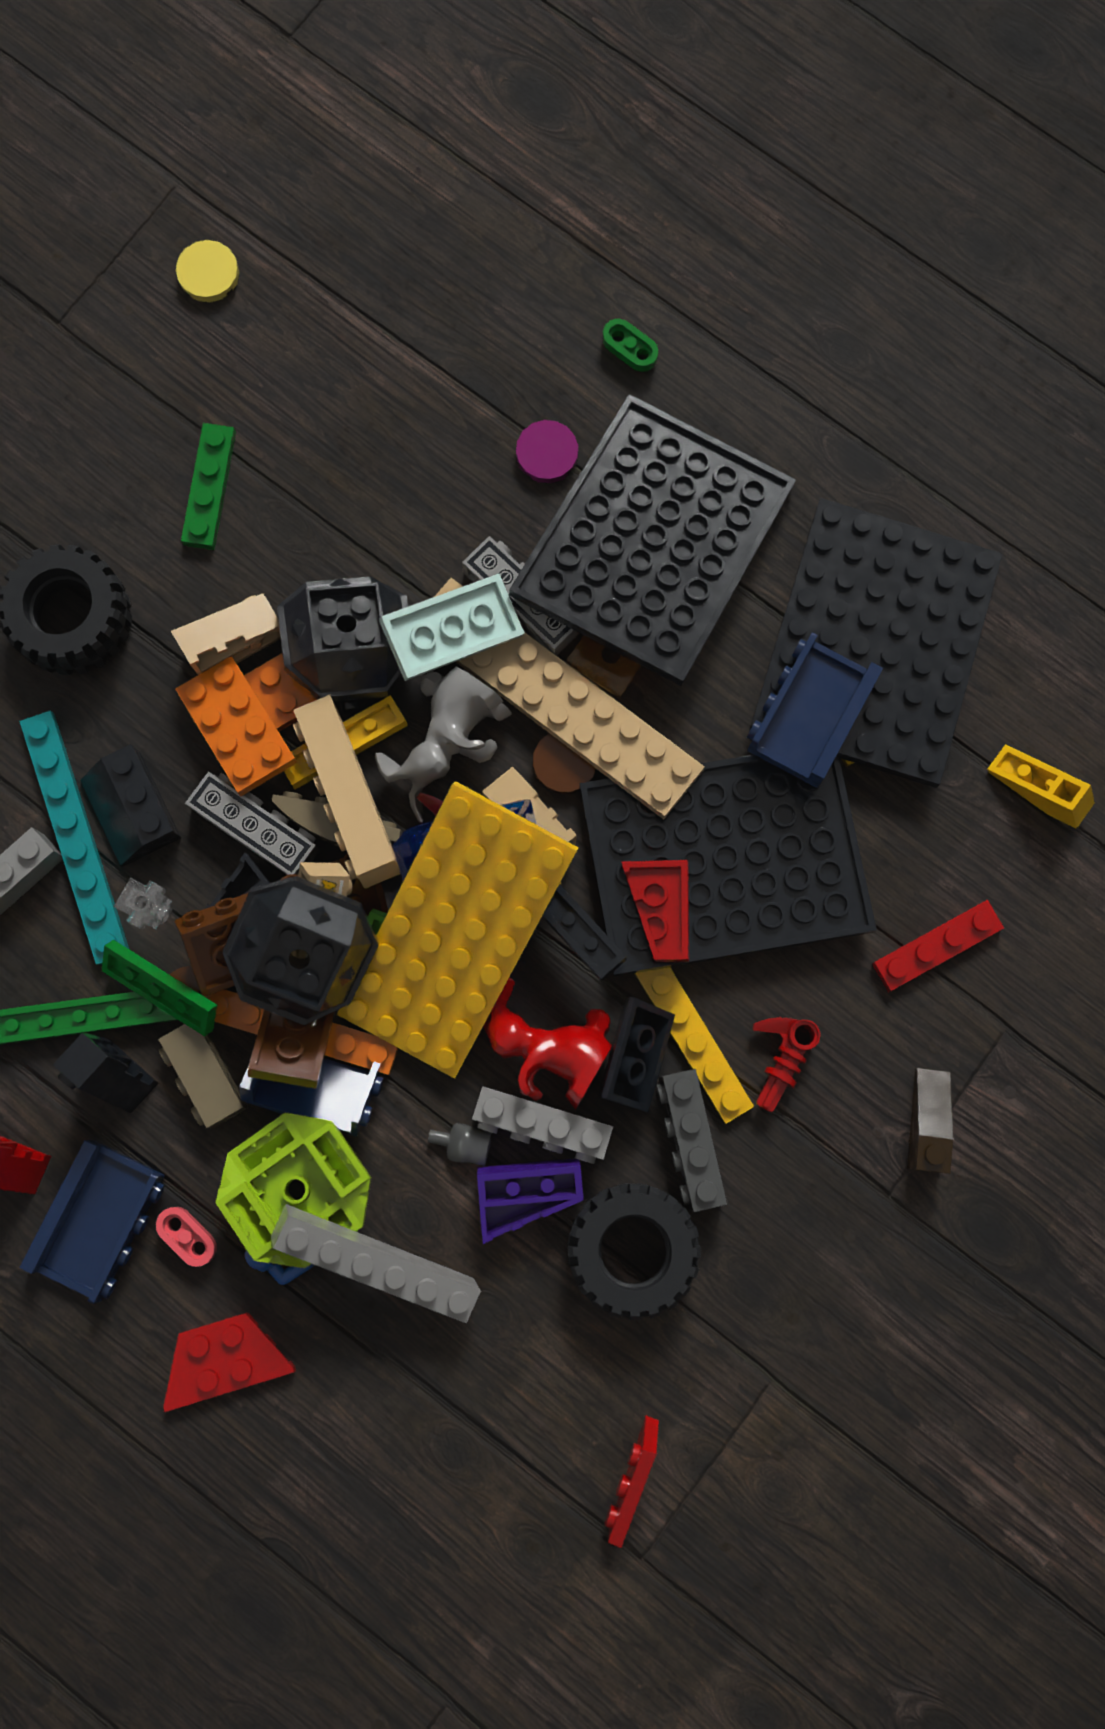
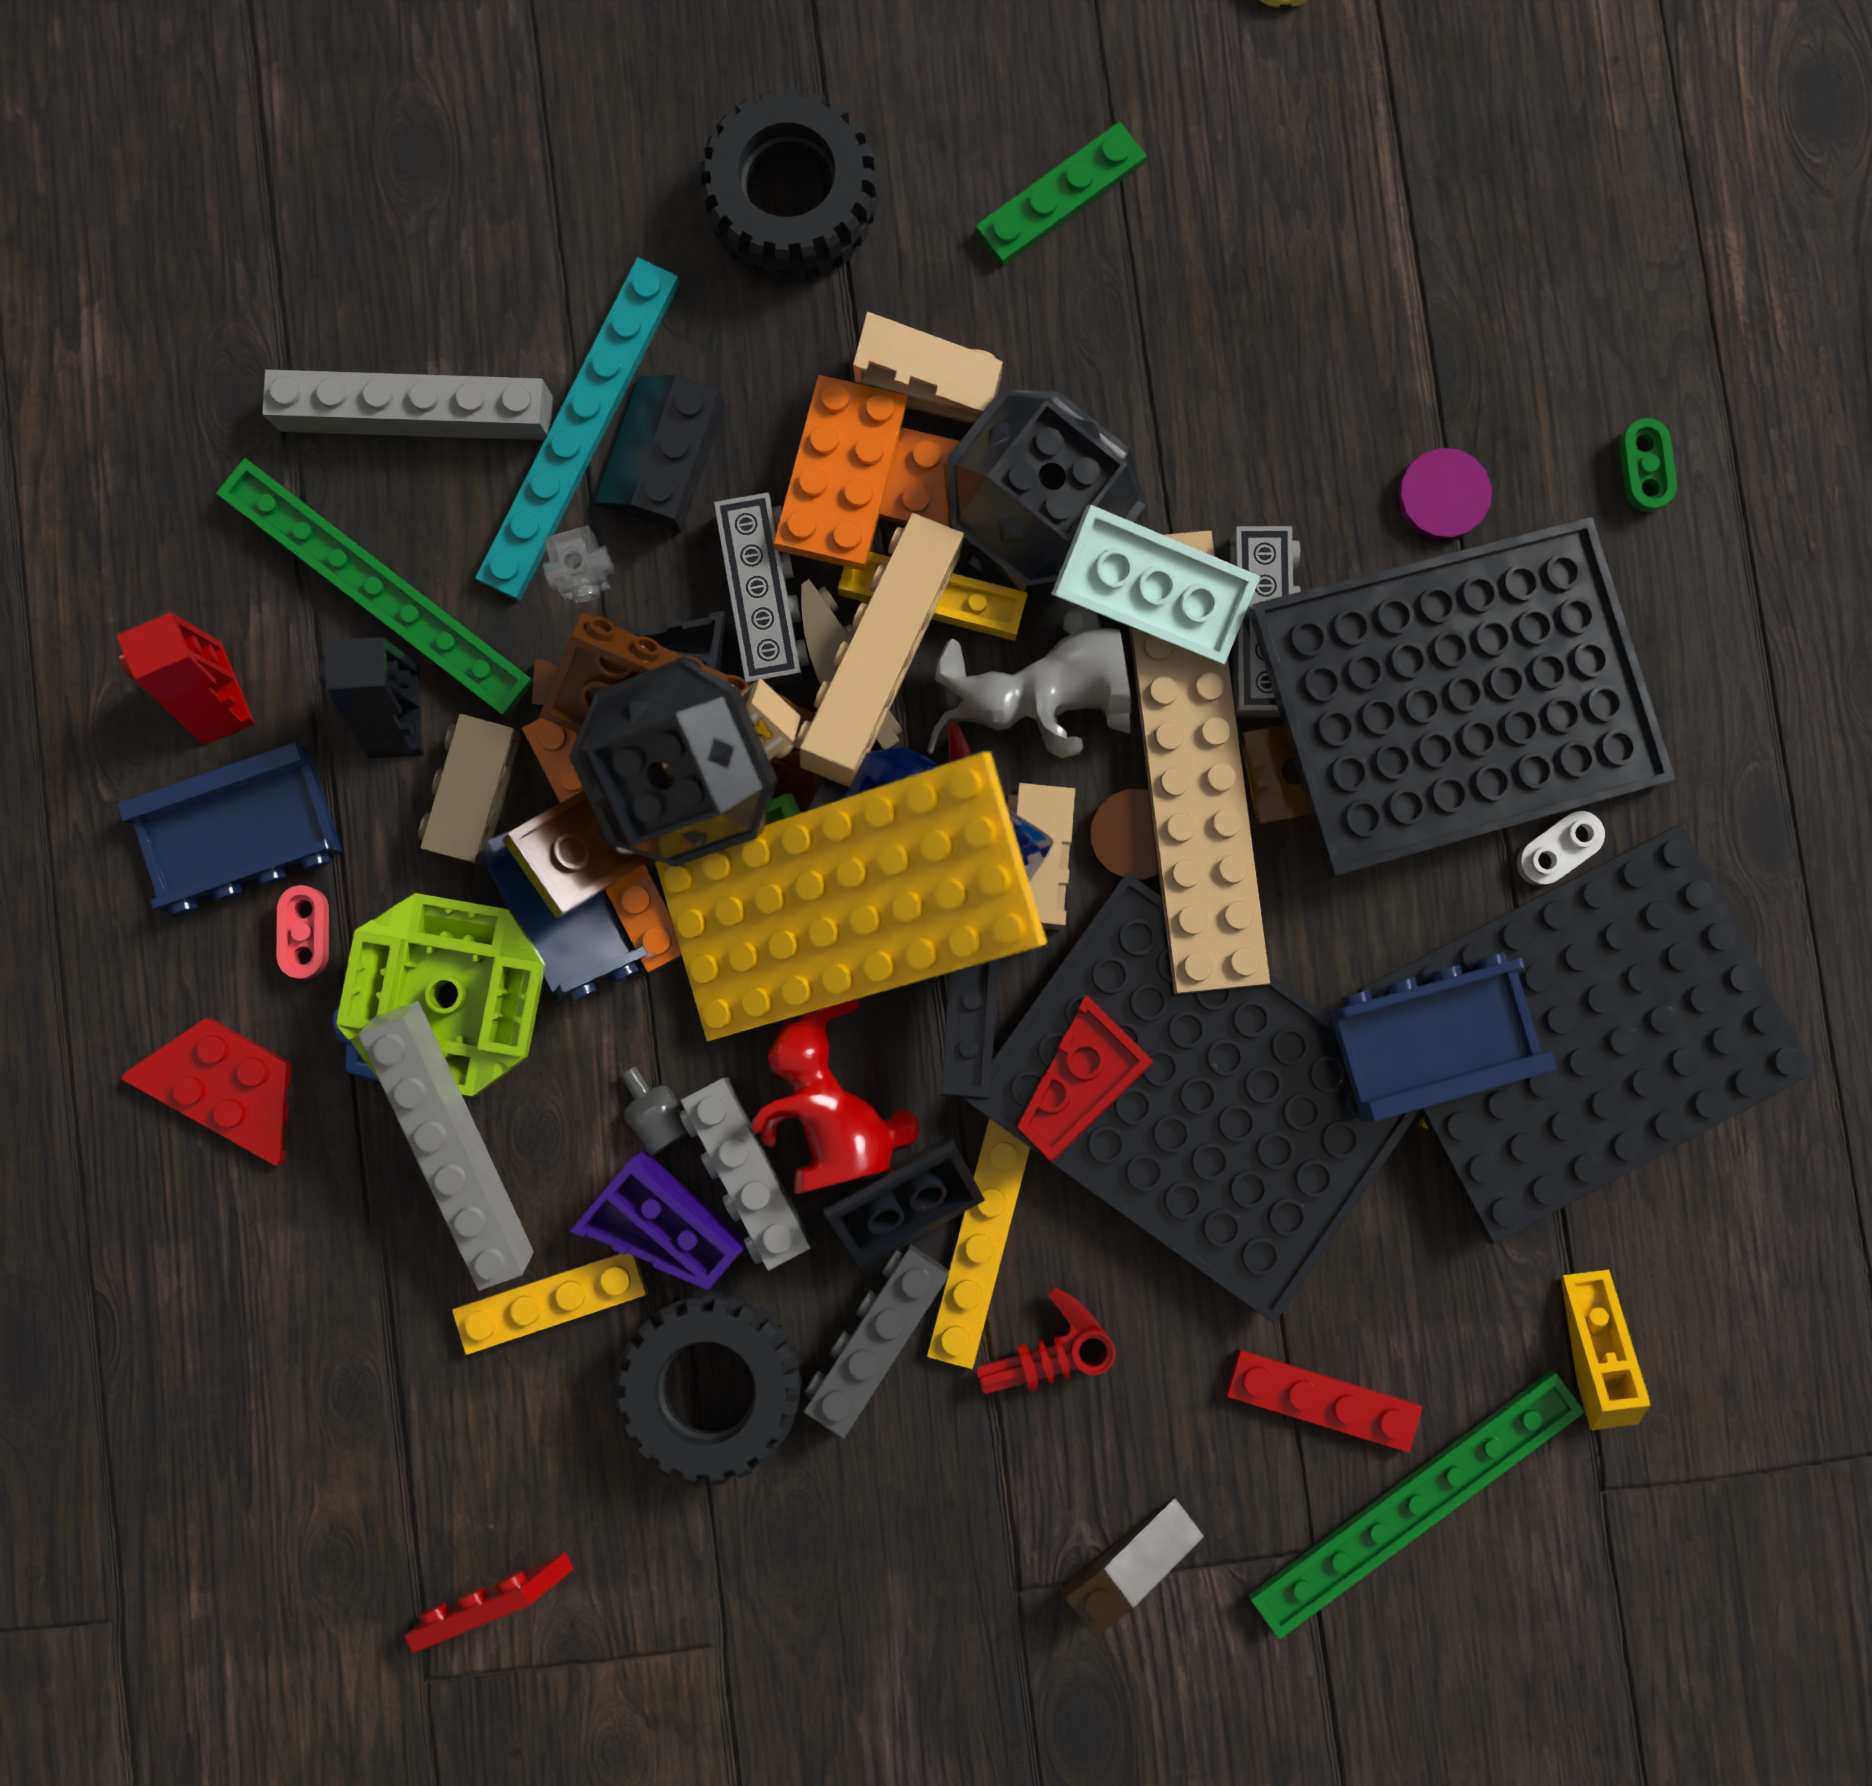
camera: 50 degrees right, 5 degrees up
green plate [102,940,217,1037] -> none
none -> yellow plate [452,1253,648,1355]
none -> green plate [1248,1370,1585,1640]
none -> white plate [1516,811,1605,886]

